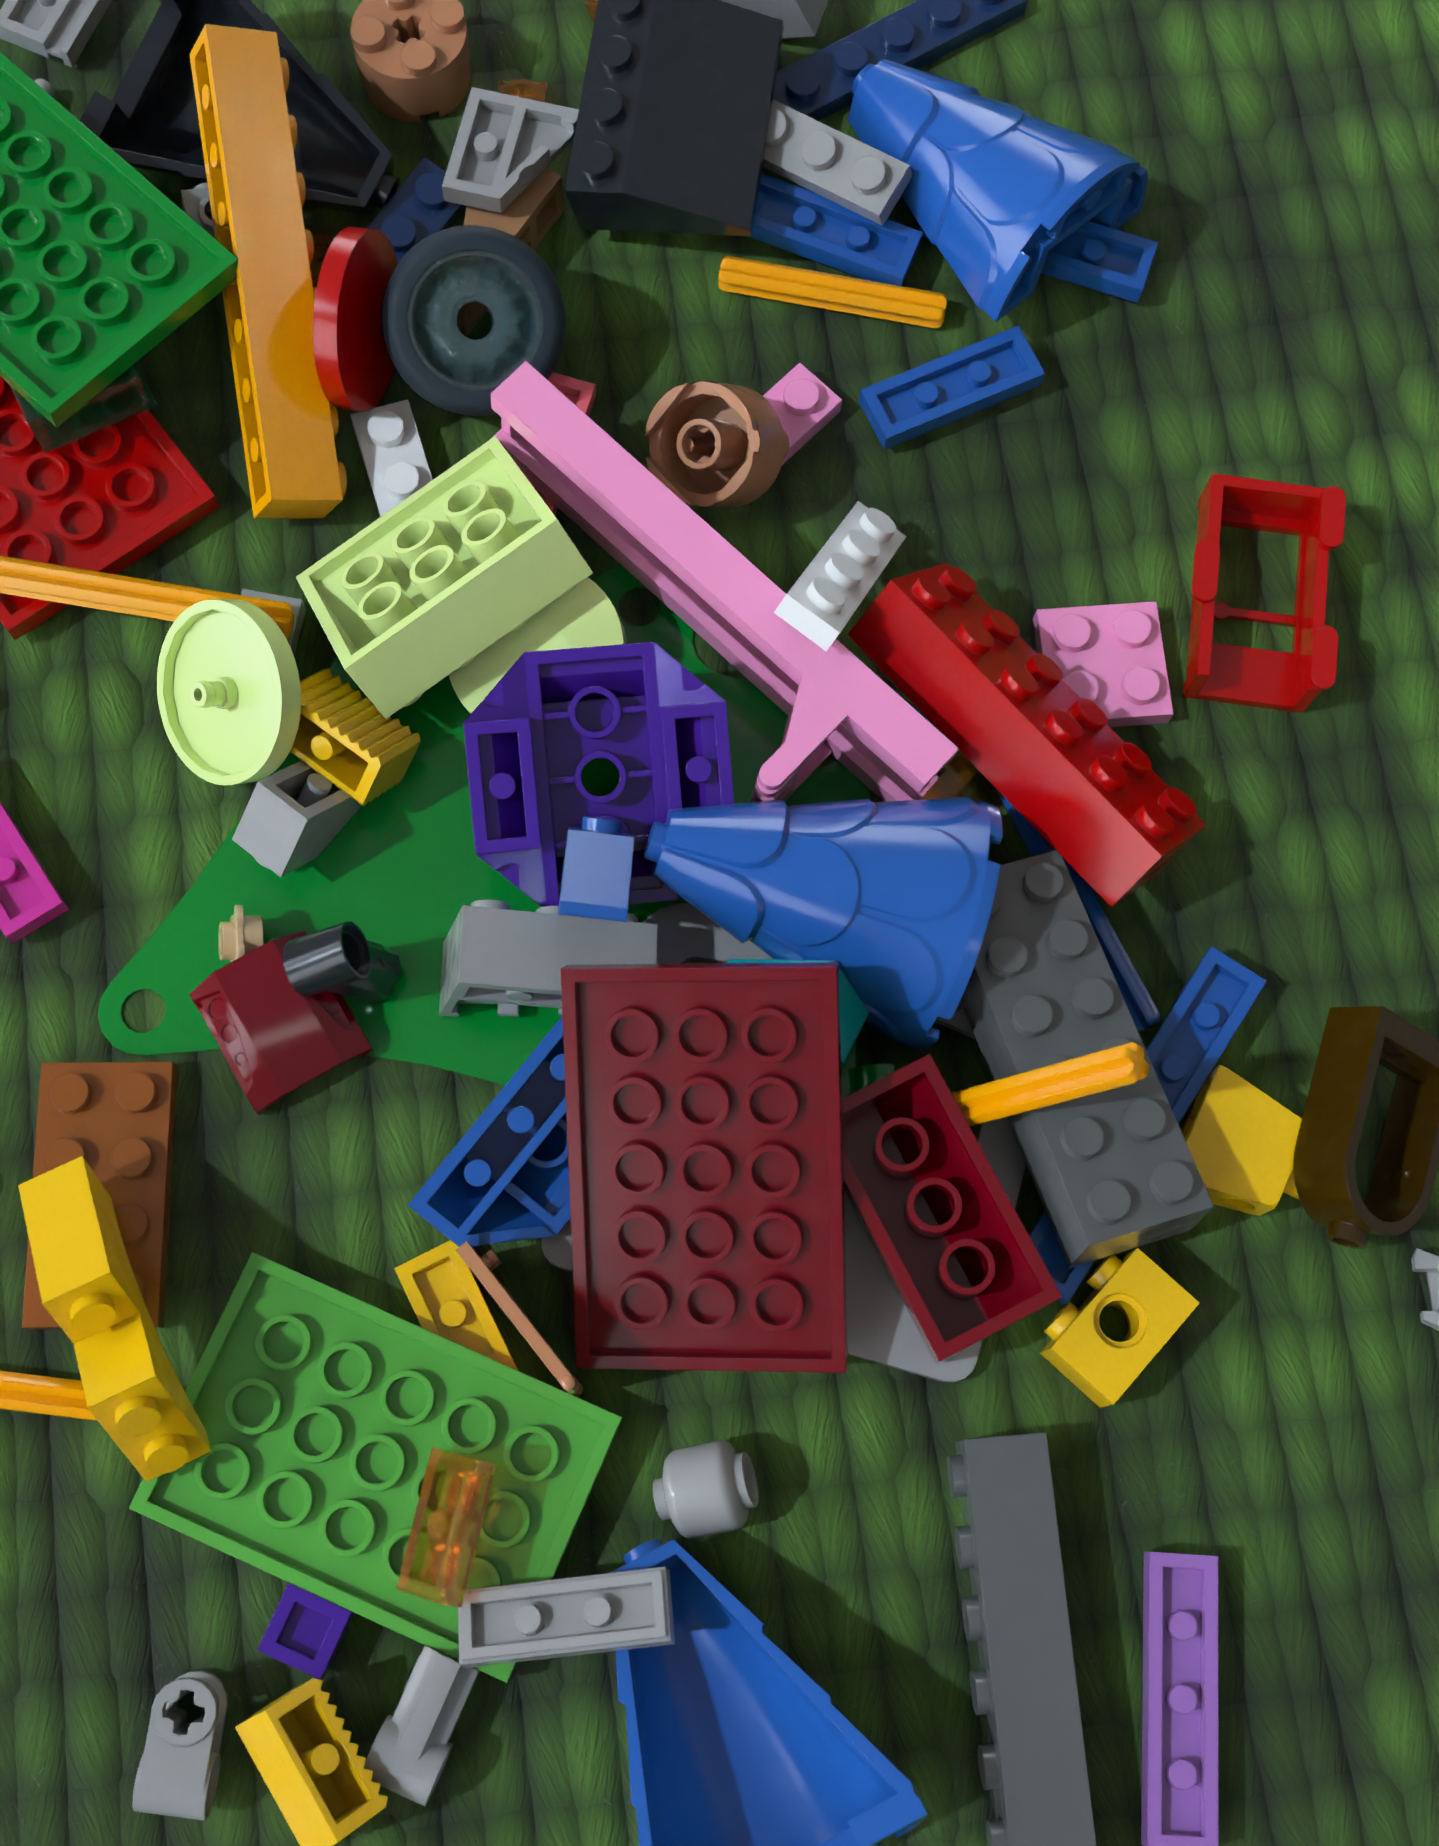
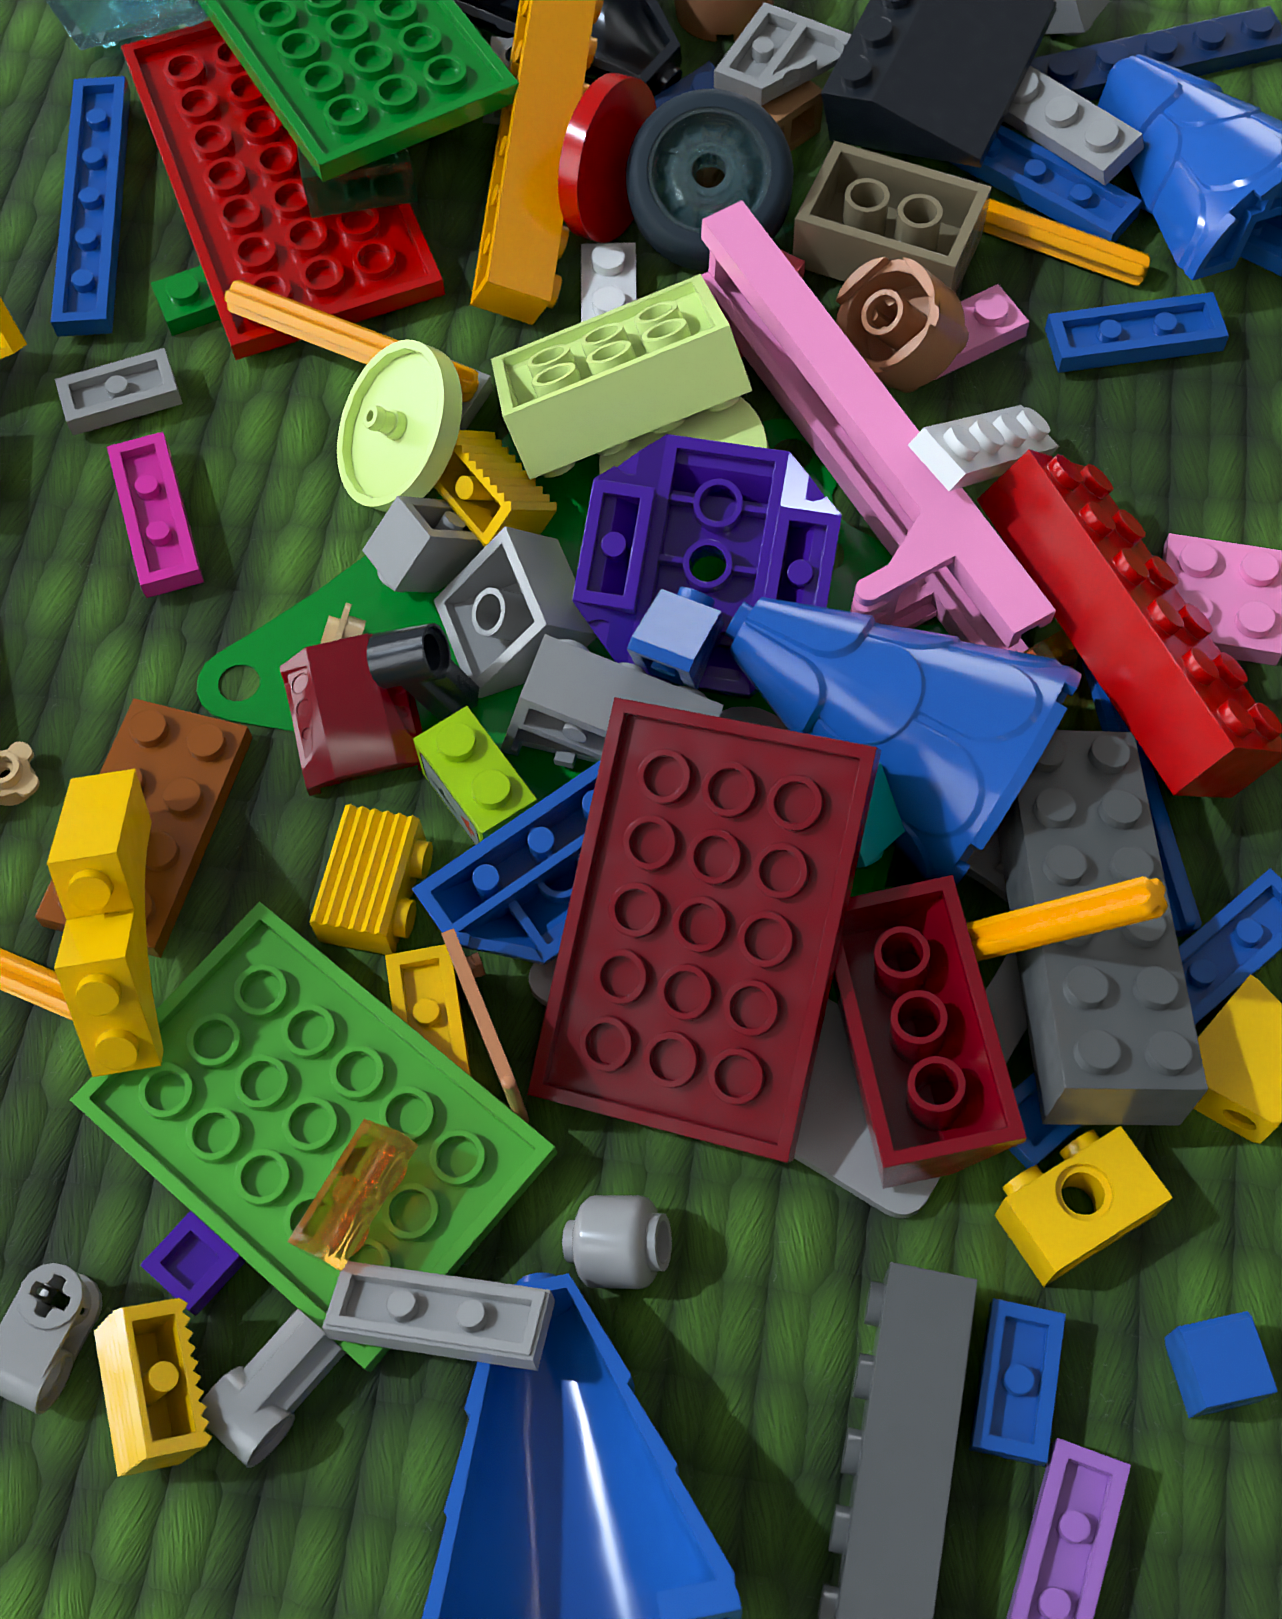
camera: 25 degrees right, 10 degrees down
none -> yellow brick [309,804,433,955]
none -> lime brick [413,706,538,845]
none -> light grey slope [434,526,597,698]
none -> dark tan brick [793,141,992,294]
none -> blue plate [969,1298,1066,1466]
none -> blue piece [1164,1311,1278,1418]

